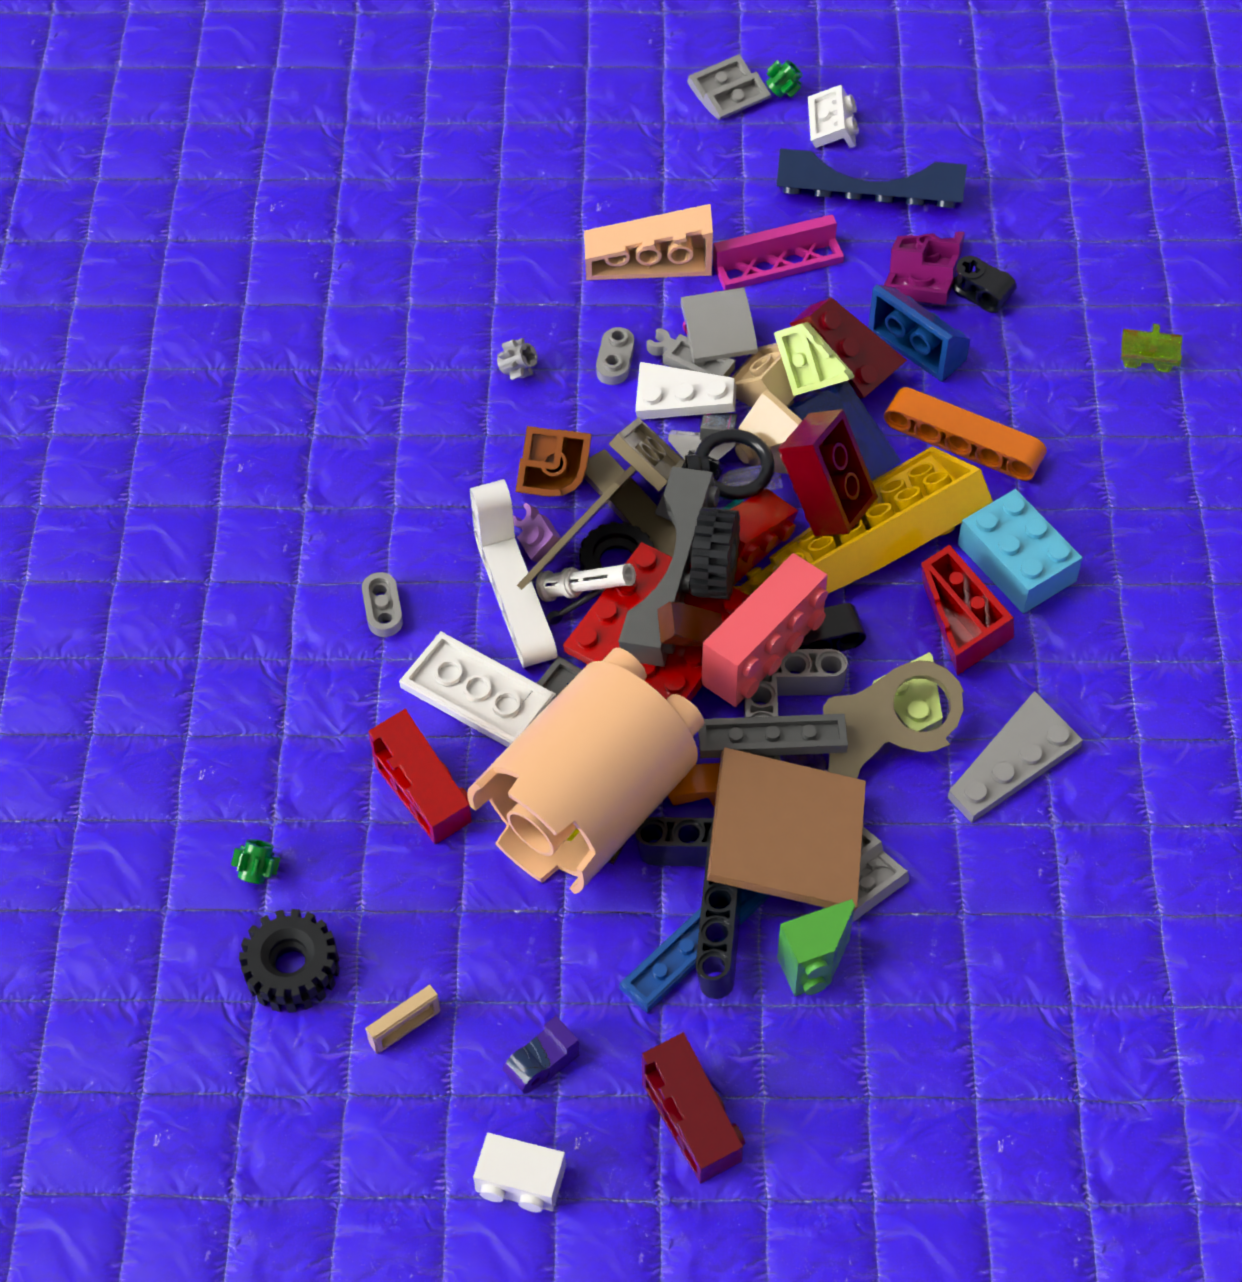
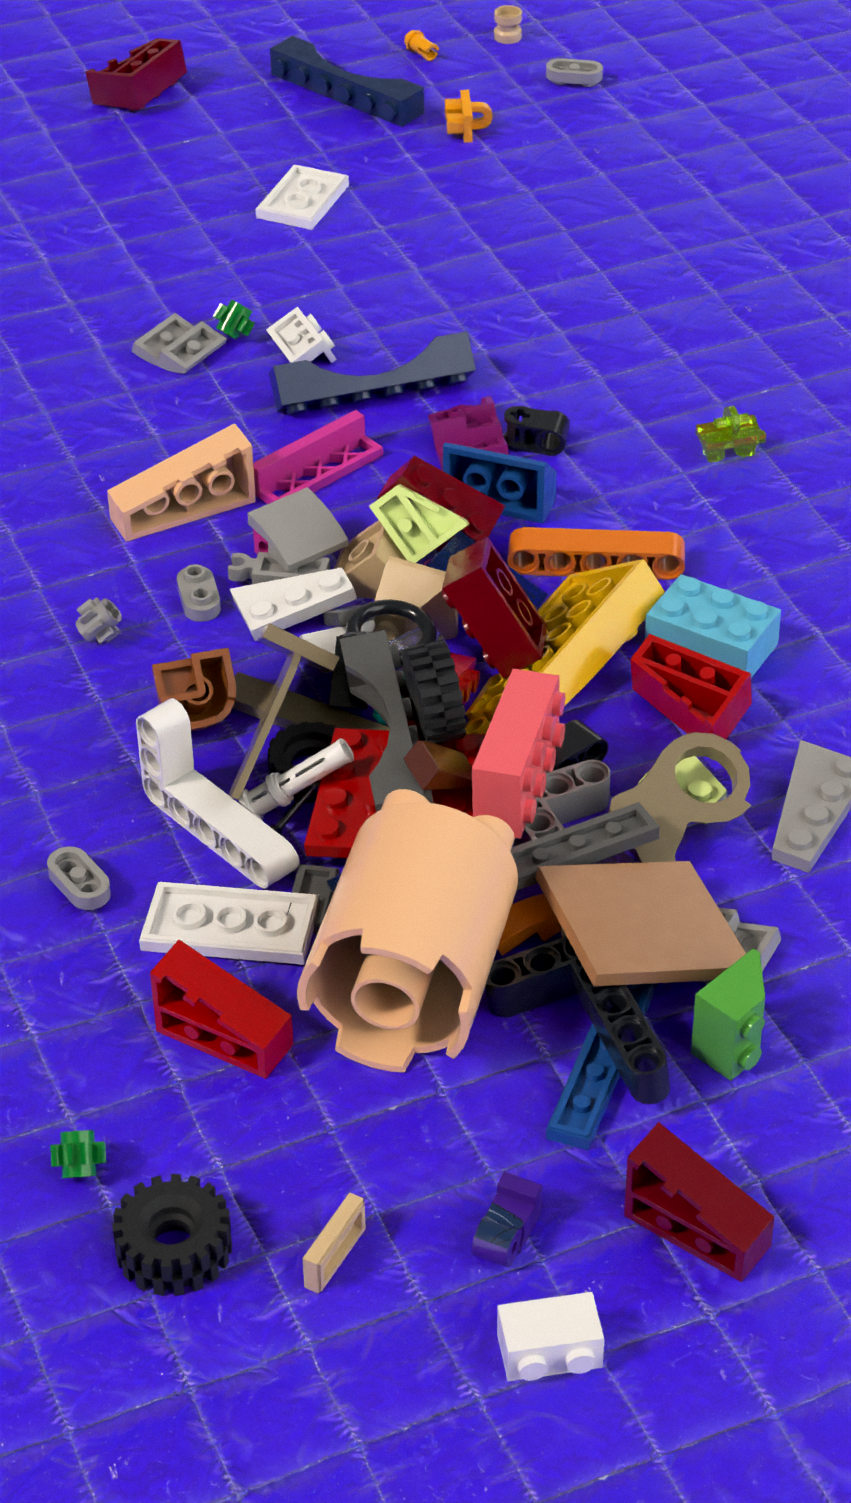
camera: 25 degrees left, 15 degrees down
medium lavender plate [513,503,561,563] -> none

